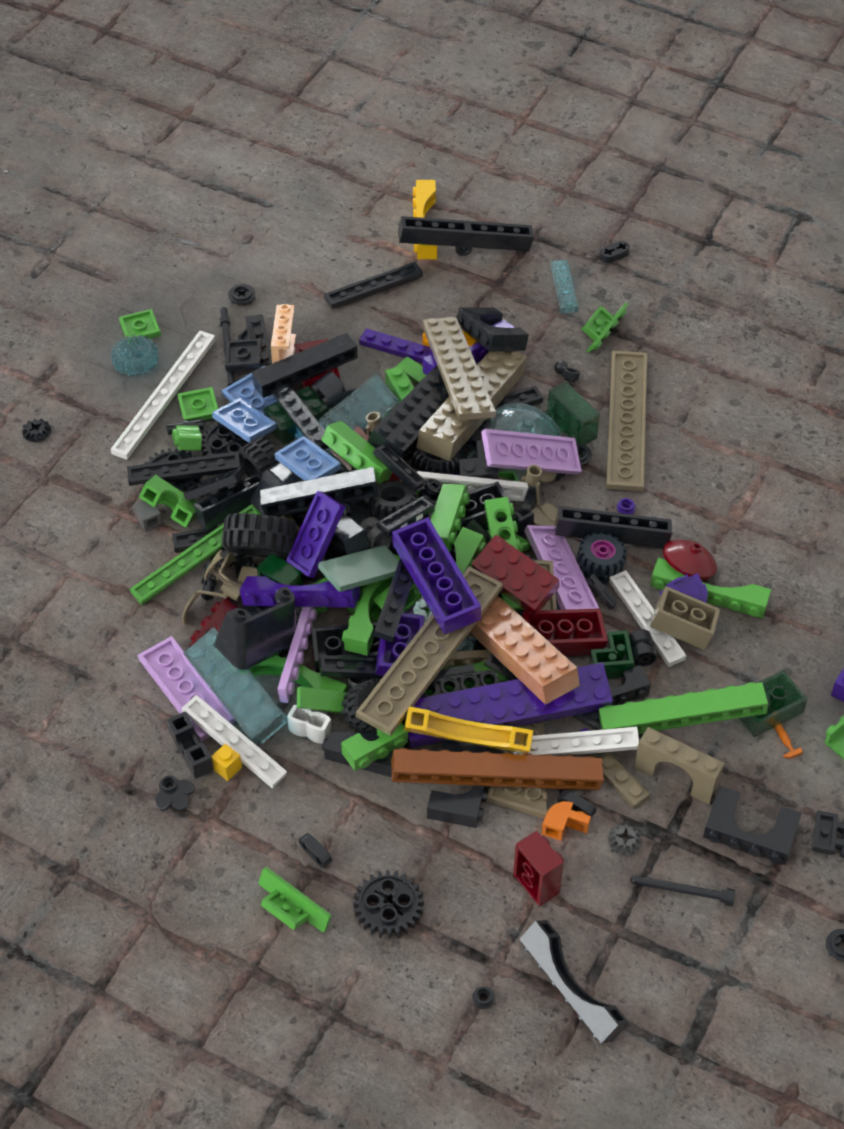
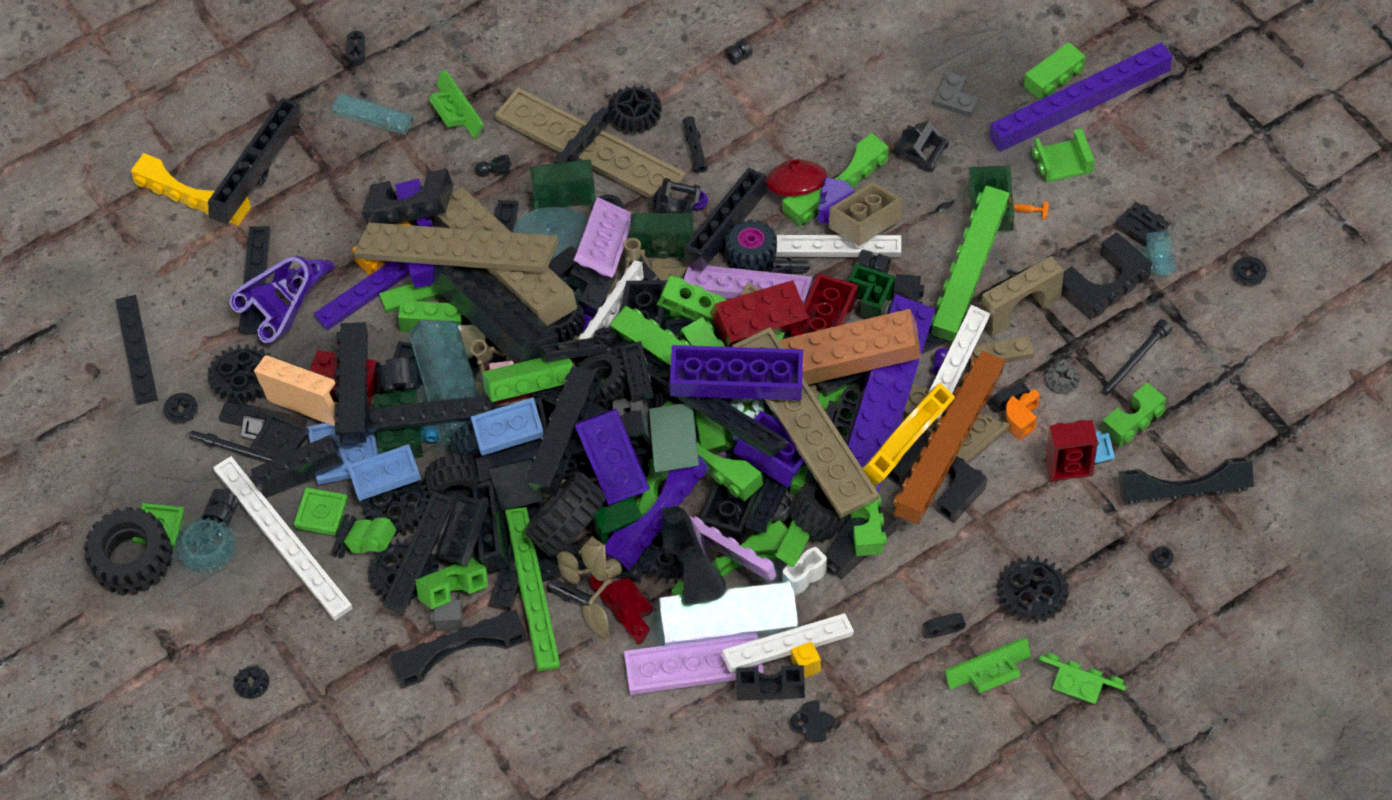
camera: 60 degrees left, 5 degrees up
none -> black tyre [84,507,173,595]
none -> black plate [115,295,158,405]
none -> black wheel [202,489,239,530]
none -> black gear [207,344,271,404]
none -> dark purple connector [230,256,334,343]
none -> black brick [251,435,344,498]
none -> black arch [390,609,527,689]
none -> black plate [553,107,610,176]
none -> black gear [607,84,662,134]
none -> clear green brick [630,213,694,259]
none -> black piece [651,178,700,230]
none -> black pin [682,116,708,173]
none -> black wheel [725,38,752,65]
none -> black piece [894,121,949,172]
none -> bright green bracket [1039,652,1128,704]
none -> dark azure bracket [1095,431,1115,463]
none -> bright green arch [1101,383,1166,447]
none -> clear light blue brick [1146,231,1177,275]

